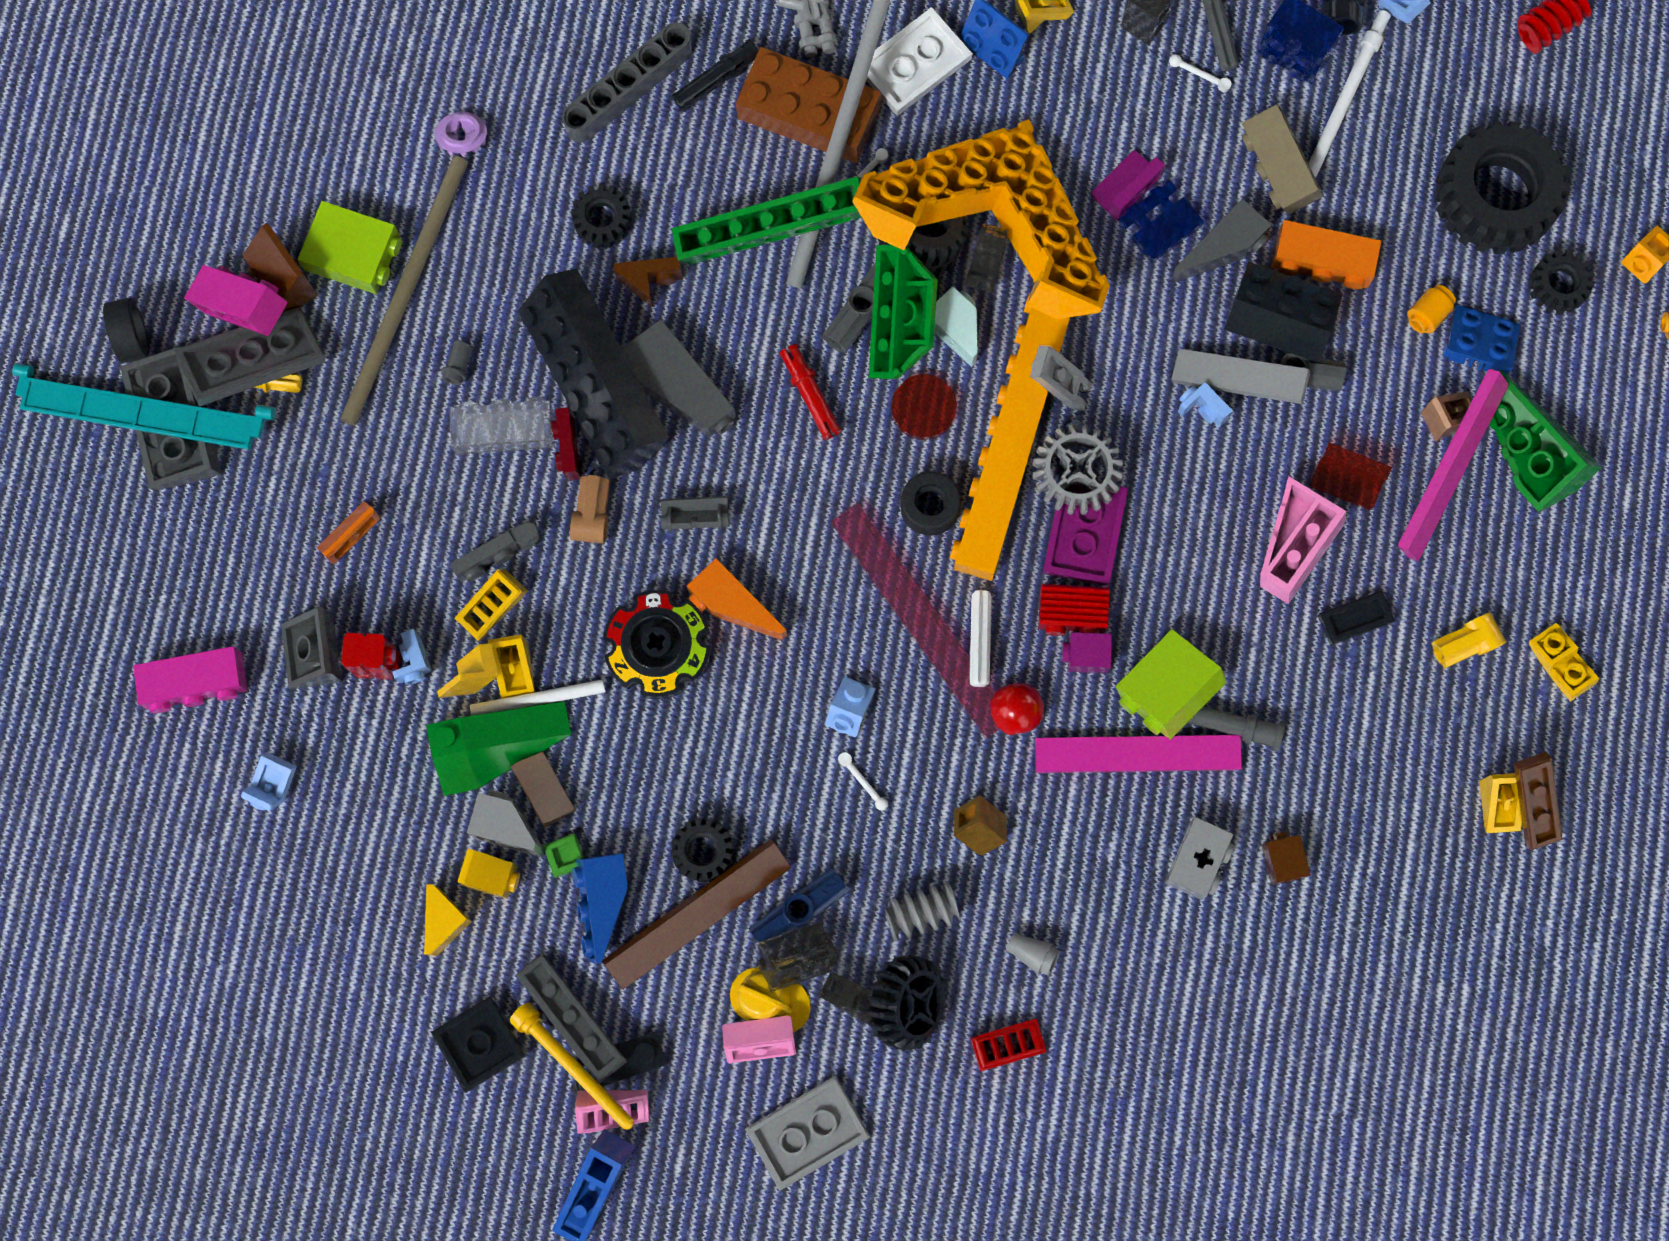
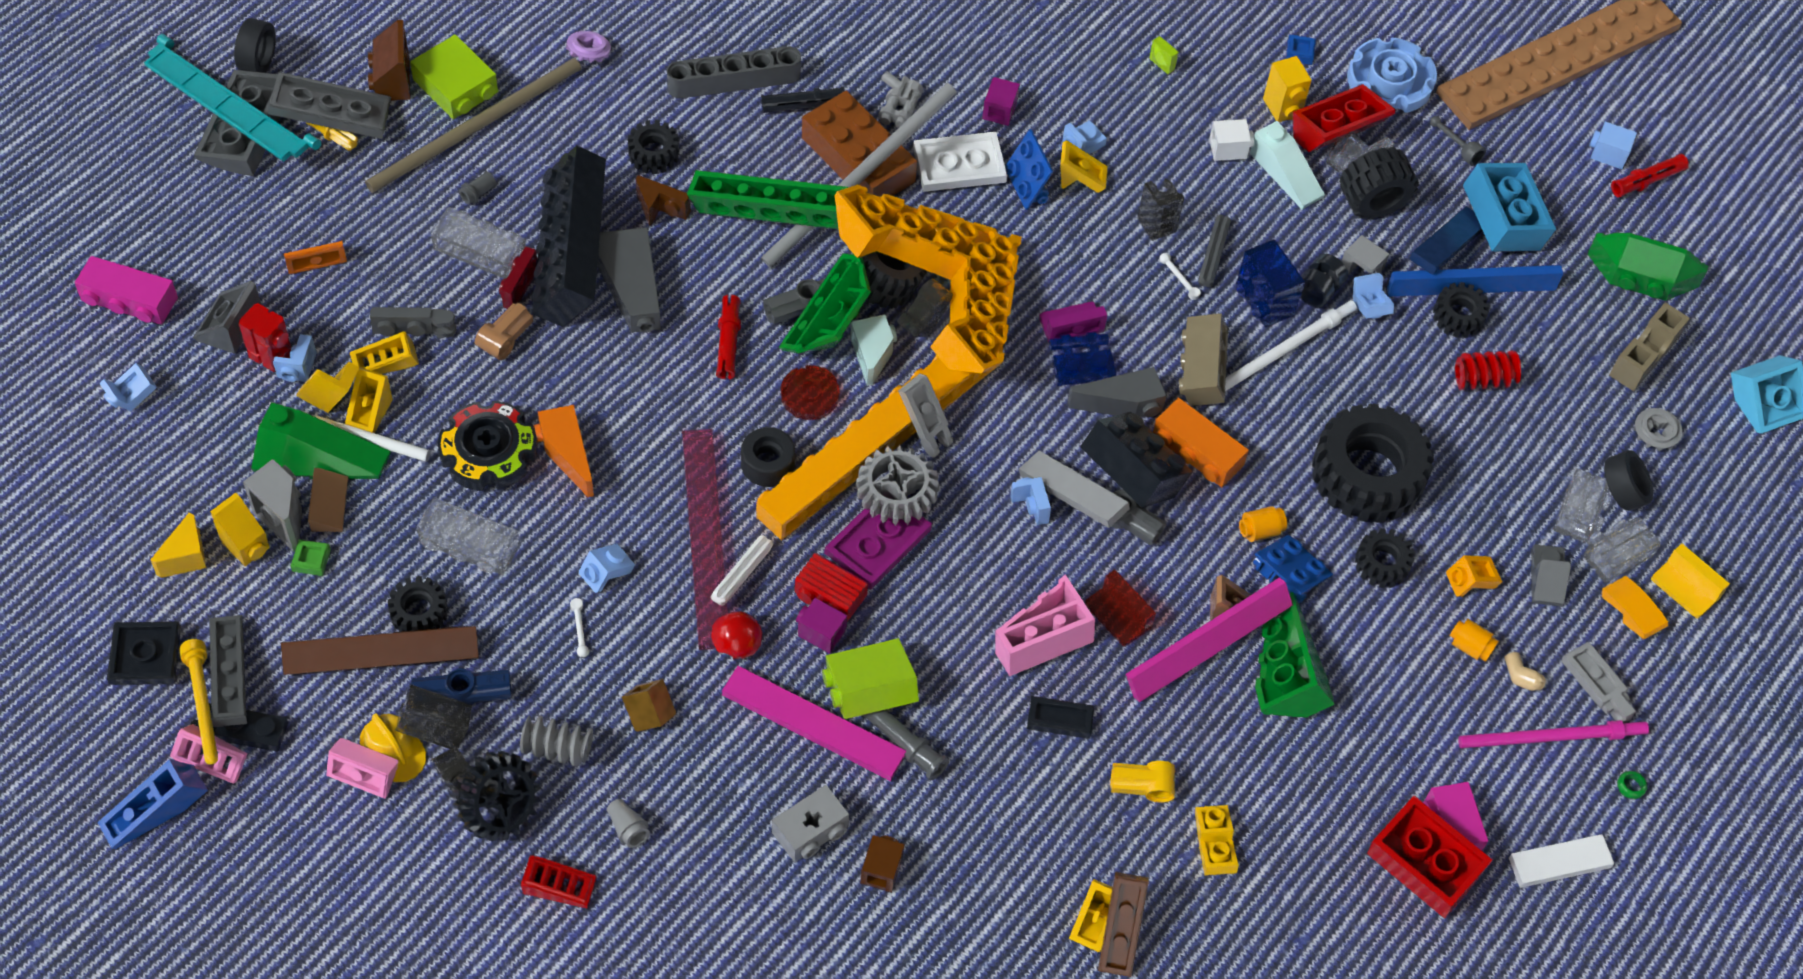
camera: 20 degrees right, 20 degrees down
dark pink brick [184,265,288,336] -> none
blue slope [572,853,628,964] -> none
dark grey hinge [660,496,730,532] -> none
light grey tile [745,1075,870,1191] -> none
none -> clear brick [416,498,520,576]

